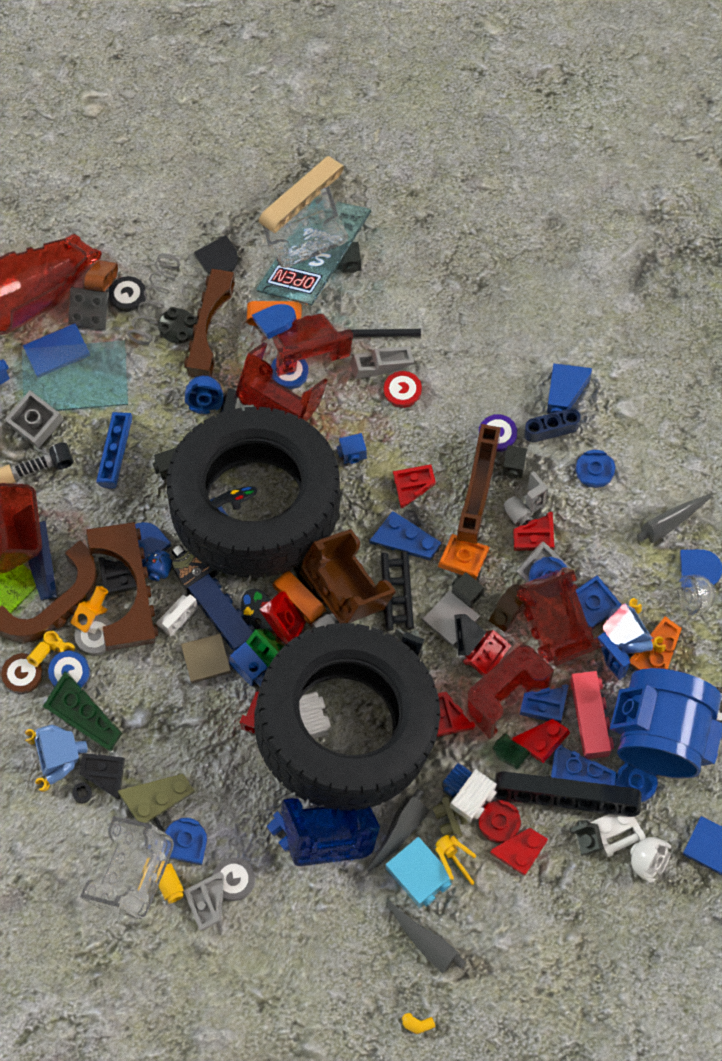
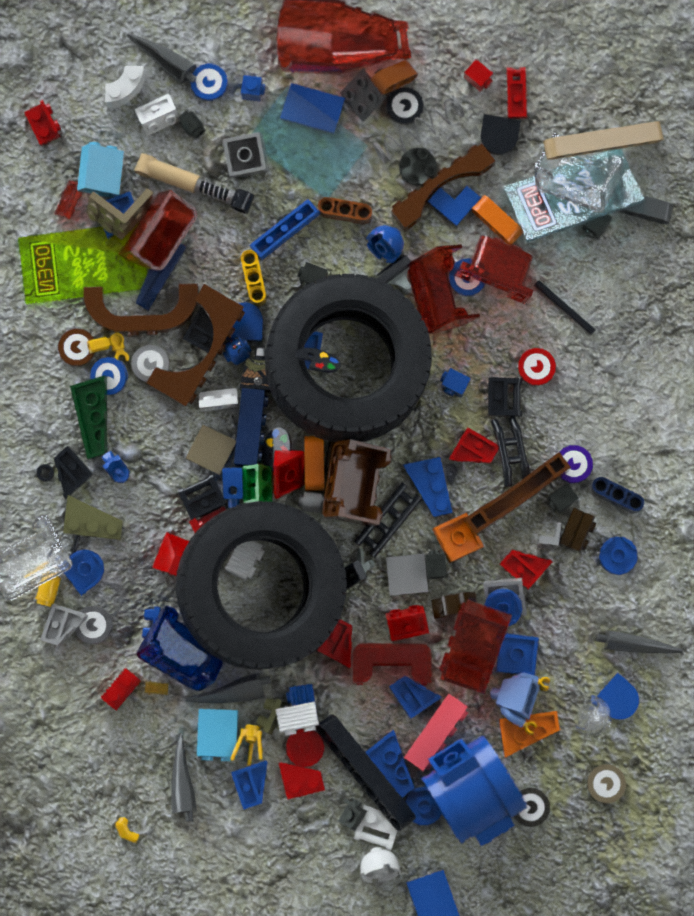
camera: 45 degrees right, 15 degrees up
medium blue torso [25,725,88,792] -> none
light orange bracket [71,586,108,633] -> none
blue tile [252,304,296,339] -> none
light grey slope [350,346,414,379] -> none
black slope [454,614,487,656] -> none
clear green bracket [492,733,530,769] -> none
light grey brick [503,496,532,526] -> none
red wing [511,719,570,763] -> none
blue slope [547,363,592,414] -> none
blue wing [598,632,630,681] -> none
none -> blue hips [101,451,130,483]
none -> red brick [101,668,141,711]
none -> clear yellow pin [144,680,169,695]
none -> red slope [152,532,189,577]
none -> black plate [178,474,227,520]
none -> blue wing [231,760,267,810]
none -> yellow beam [241,250,267,307]
none -> dark orange beam [318,197,372,225]
none -> blue tile [428,186,481,227]
none -> red brick [463,59,493,92]
none -> black plate [488,377,523,417]
none -> black piece [491,416,530,487]
none -> red plate [506,67,527,119]
none -> dark brown brick [559,508,596,554]
none -> dark grey beam [616,191,674,224]

